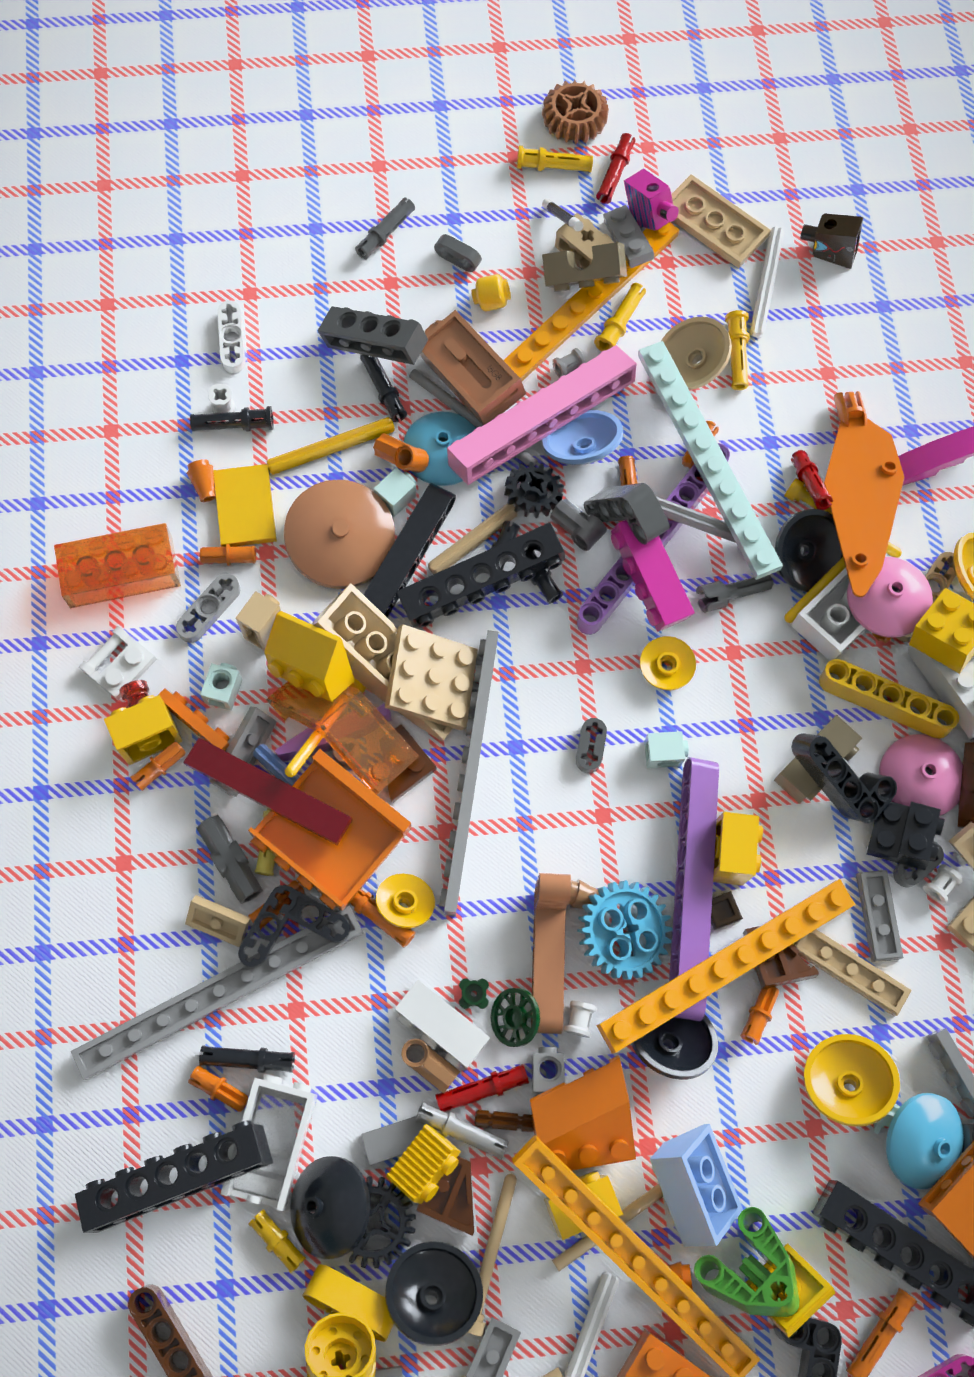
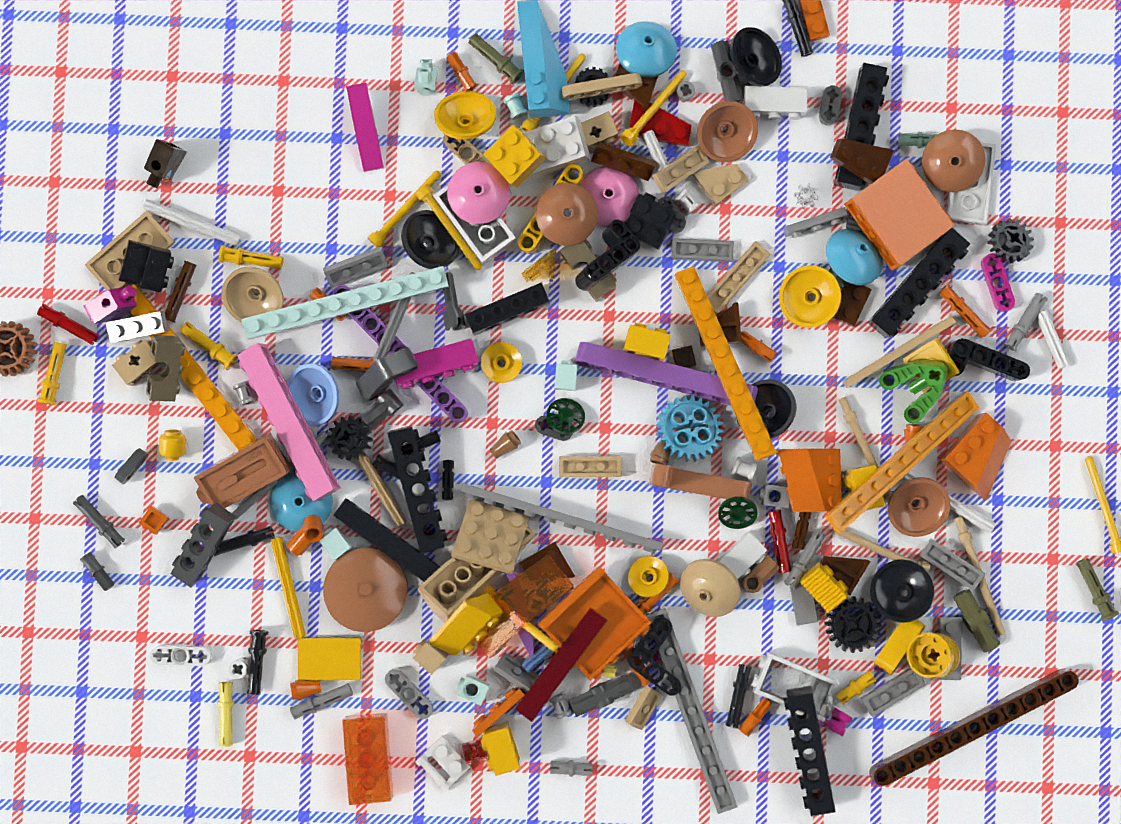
camera: 80 degrees left, 15 degrees up
orange axle [130,742,186,791] -> none
orange axle [199,544,256,566] -> none
black dish [290,1156,370,1259] -> none
dark green plate [459,978,489,1009] -> none
bar [542,198,584,231] -> none
light blue slope [650,1124,743,1247] -> none
red pin [791,450,833,510] -> none
orange wing [824,391,904,597] -> none
none -> dark grey axle [80,552,114,591]
none -> black plate [118,240,174,293]
none -> orange plate [139,506,169,535]
none -> reddish brown pin [165,260,197,323]
none -> light yellow pin [217,682,234,747]
none -> light grey pin [290,683,353,720]
none -> light grey plate [323,246,389,288]
none -> black axle [442,460,454,500]
none -> black brick [465,282,550,336]
none -> medium nougat cone [490,430,521,459]
none -> clear yellow slope [521,248,556,283]
none -> nougat dish [536,183,598,246]
none -> dark green wheel [546,398,585,434]
none -> light grey bush [549,692,574,719]
none -> light grey pin [550,760,592,777]
none -> tan plate [559,456,622,477]
none -> tan dish [680,559,741,617]
none -> dark pink wheel [824,707,853,736]
none -> reddish brown wing [833,283,872,327]
none -> tan tile [843,316,956,388]
none -> light grey plate [860,667,926,717]
none -> nougat dish [887,477,950,537]

